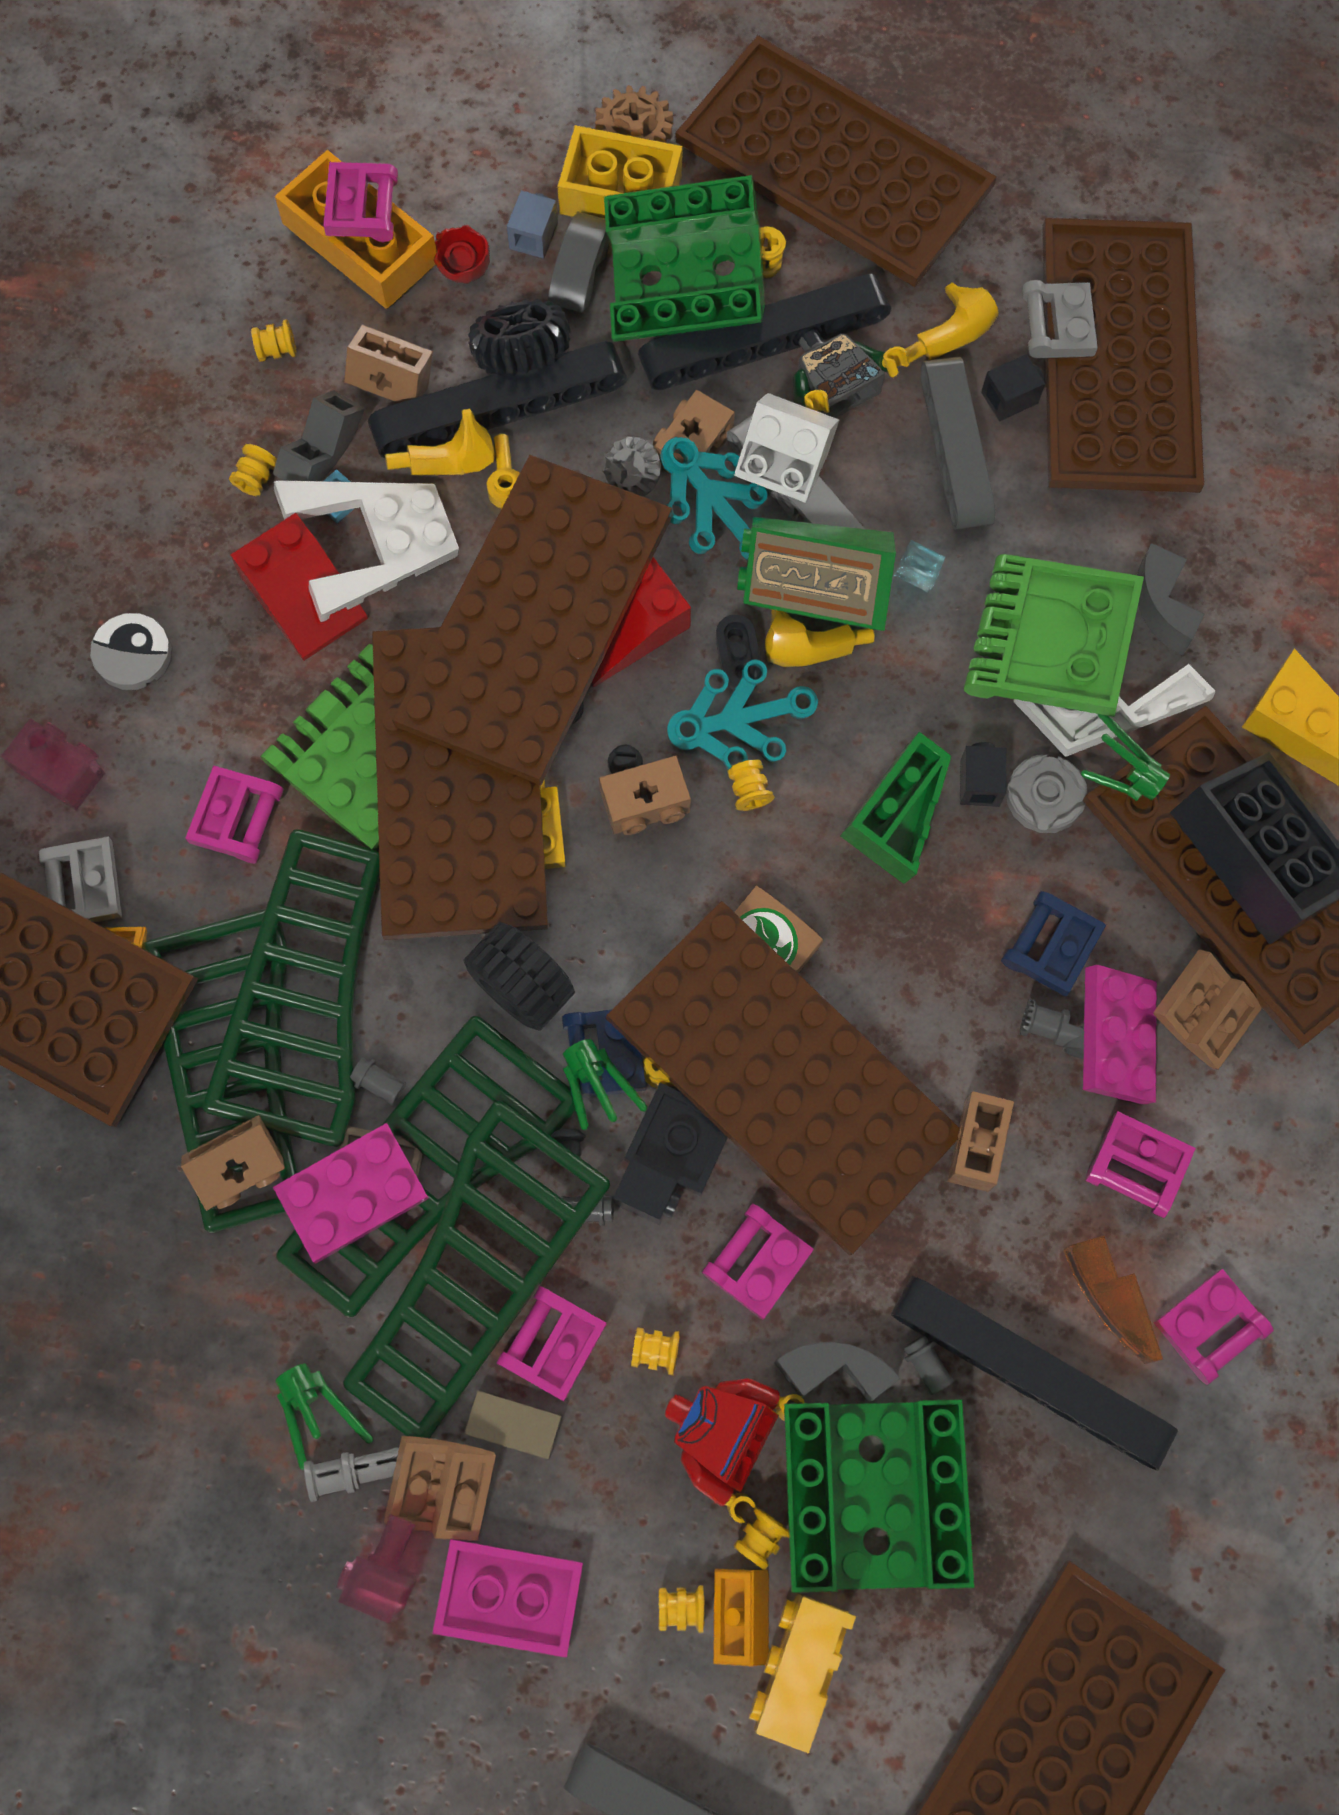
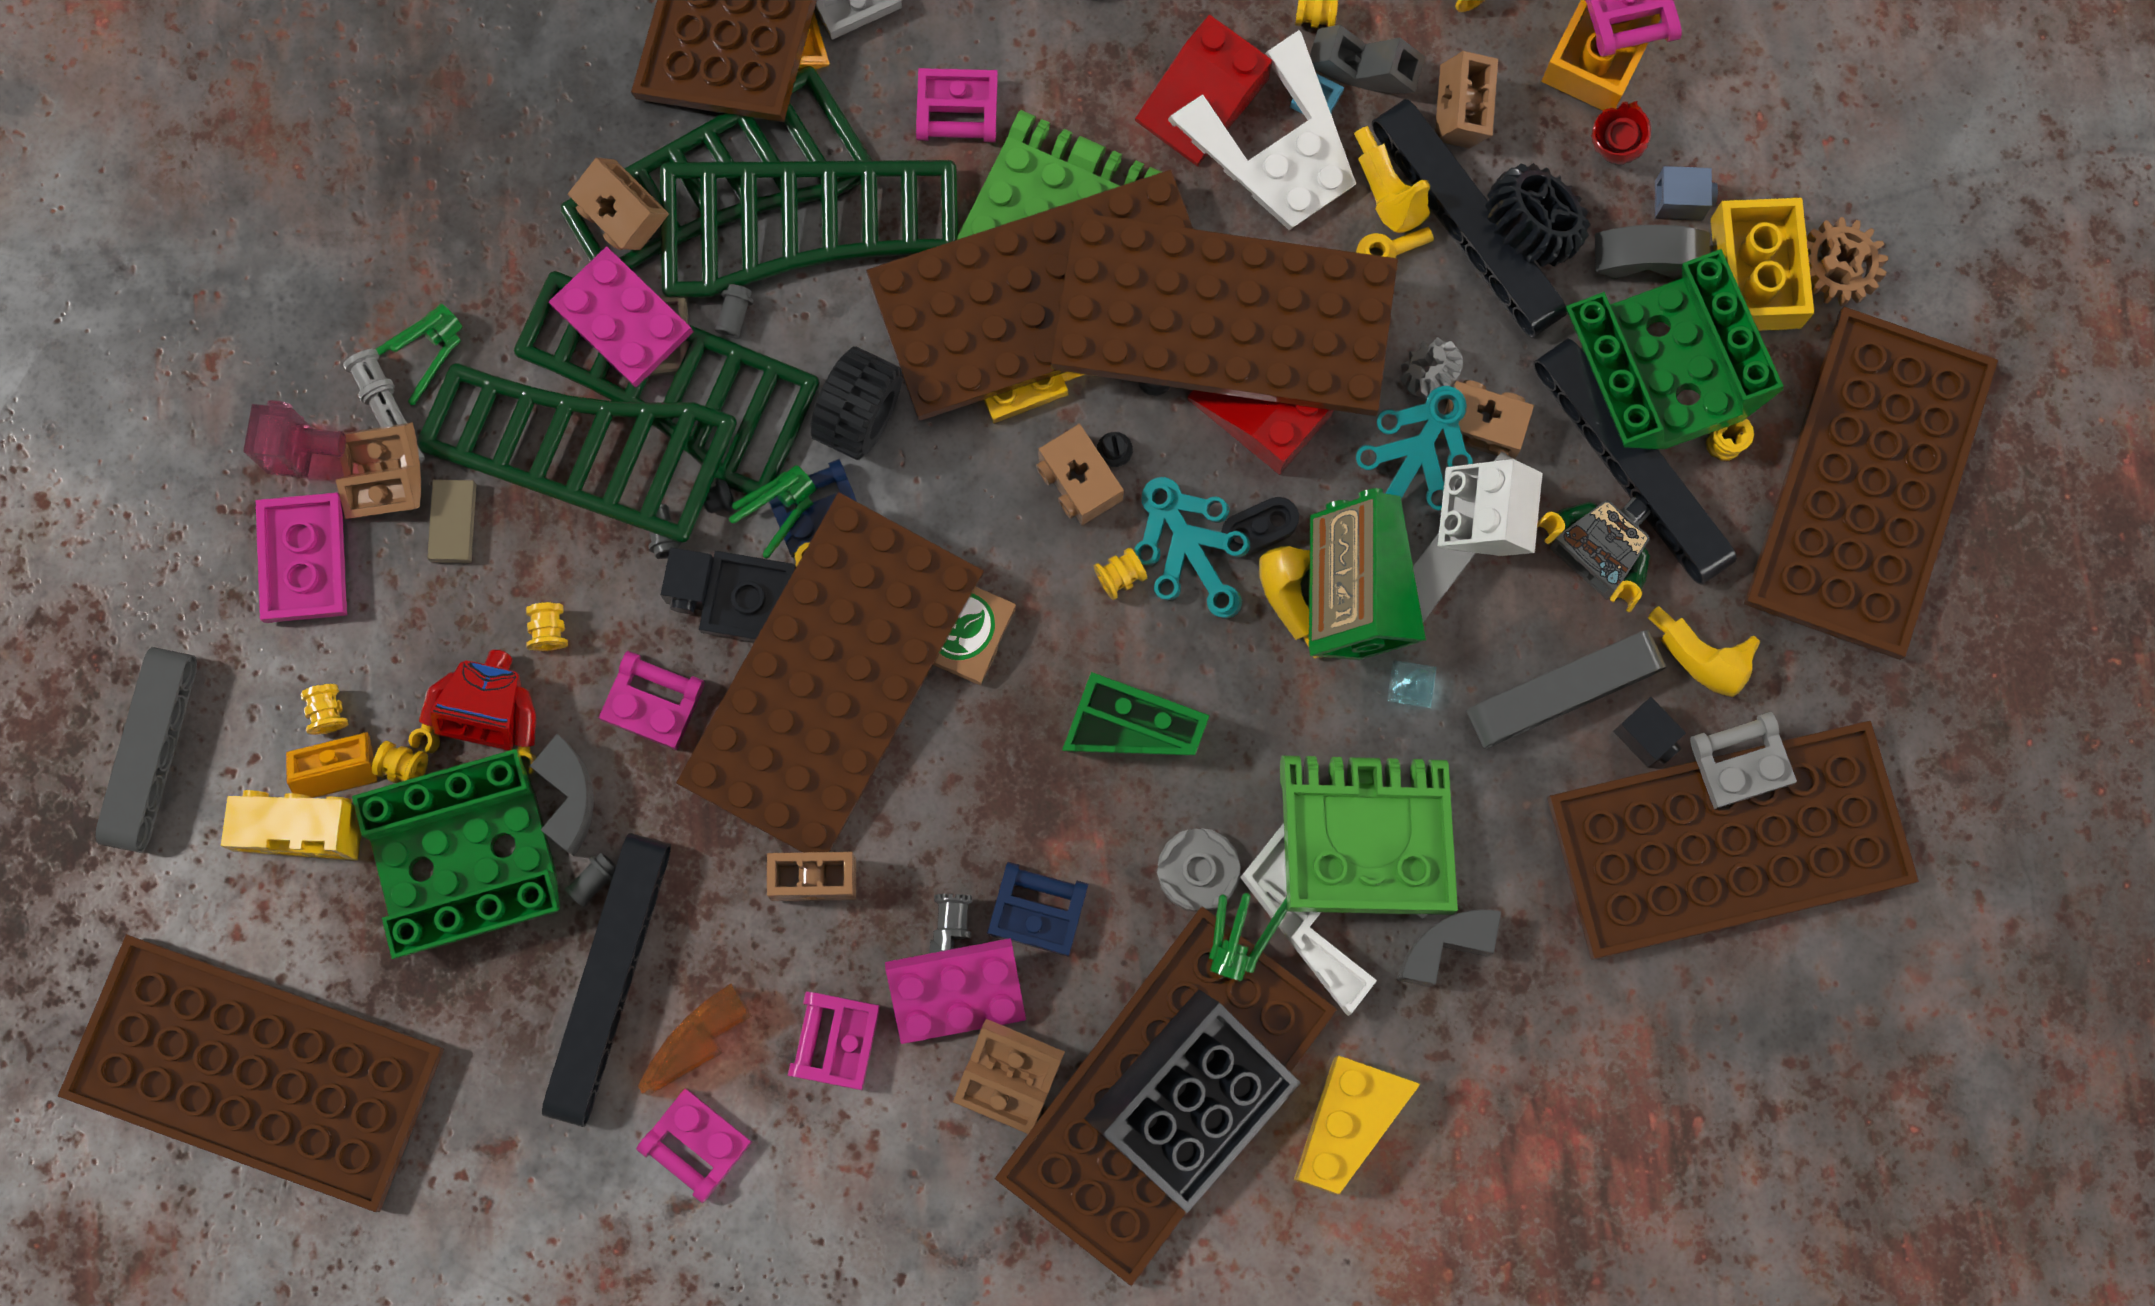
camera: 75 degrees right, 5 degrees up
dark pink plate [496,1286,607,1402] -> none
black brick [960,742,1007,807] -> none

